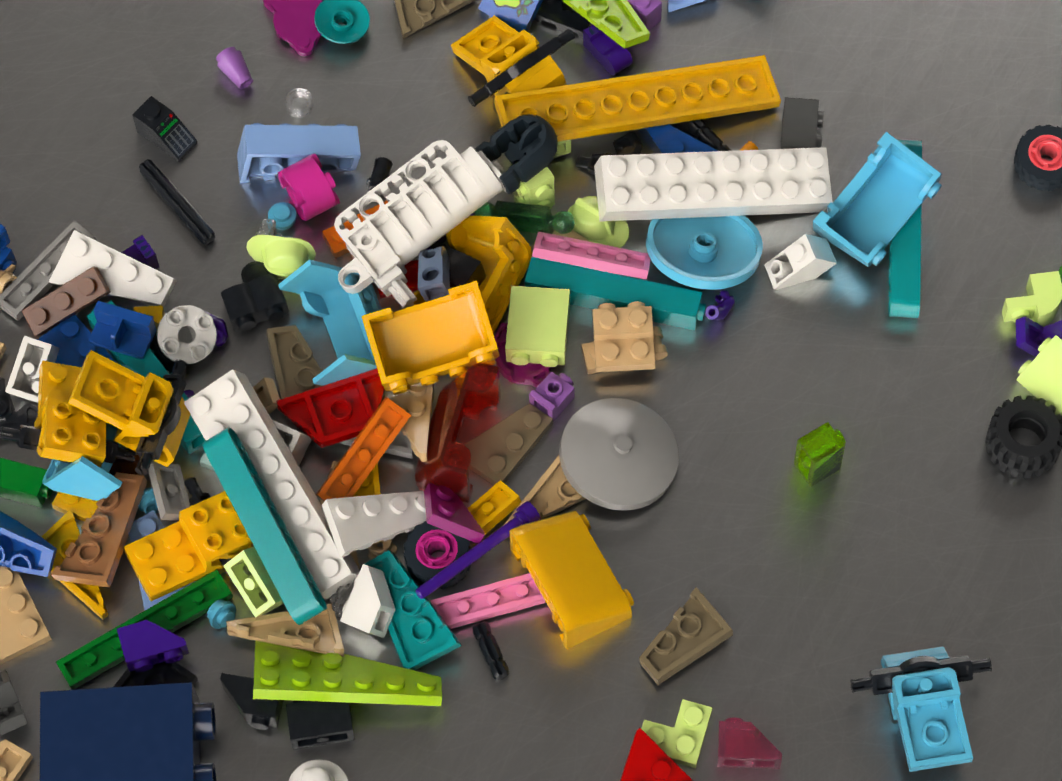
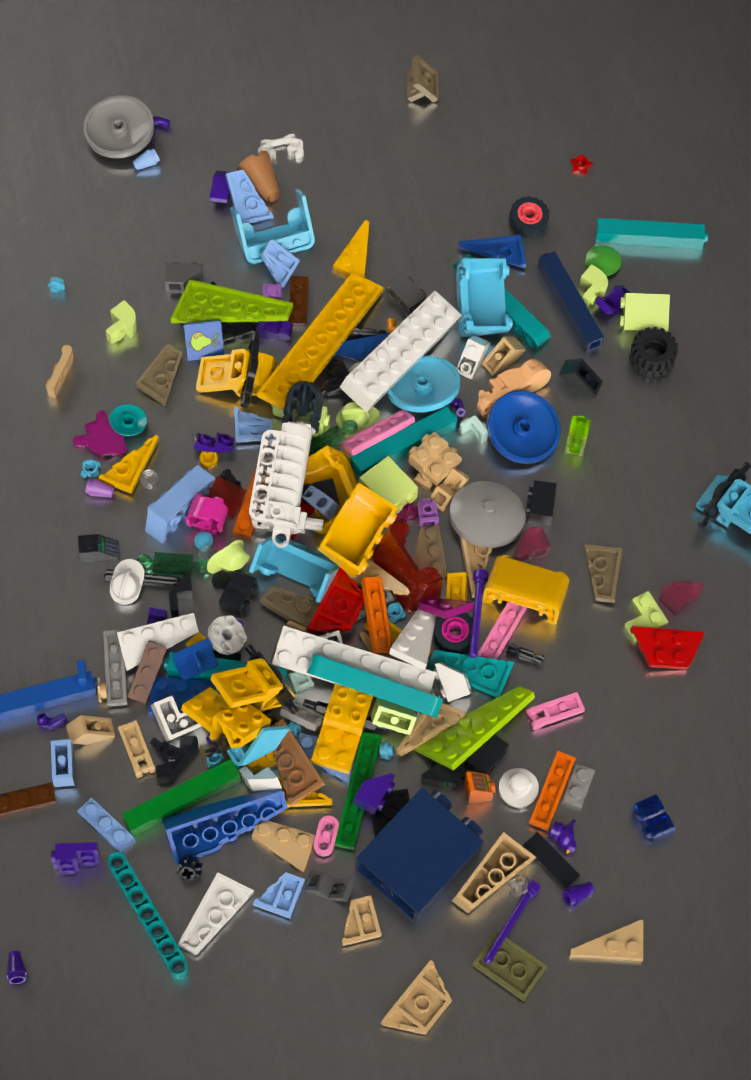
camera: 50 degrees left, 0 degrees up
none -> medium azure plate [81,460,101,478]
none -> yellow wing [98,435,159,494]
none -> white piece [110,559,145,605]
none -> clear green plate [137,552,208,575]
none -> black slope [169,573,193,618]
none -> dark purple slope [193,432,235,452]
none -> yellow tile [199,451,218,469]
none -> medium azure plate [206,753,226,769]
none -> clear red piece [207,476,247,519]
none -> light blue wing [234,407,274,443]
none -> white slope [239,766,282,793]
none -> reddish brown plate [289,276,309,327]
none -> bright pink plate [314,815,339,857]
none -> yellow wing [333,220,369,278]
none -> medium azure plate [386,602,406,624]
none -> tan slope [429,467,470,512]
none -> blue wing [459,235,526,268]
none -> light aqua bracket [459,415,488,443]
none -> orange slope [464,772,495,805]
none -> light nougat piece [477,359,551,419]
none -> tan slope [482,337,526,376]
none -> blue dish [487,391,561,464]
none -> clear pink slope [513,527,551,562]
none -> black brick [525,480,557,525]
none -> bright pink plate [526,692,585,730]
none -> dark blue brick [537,252,604,352]
none -> black slope [558,358,603,396]

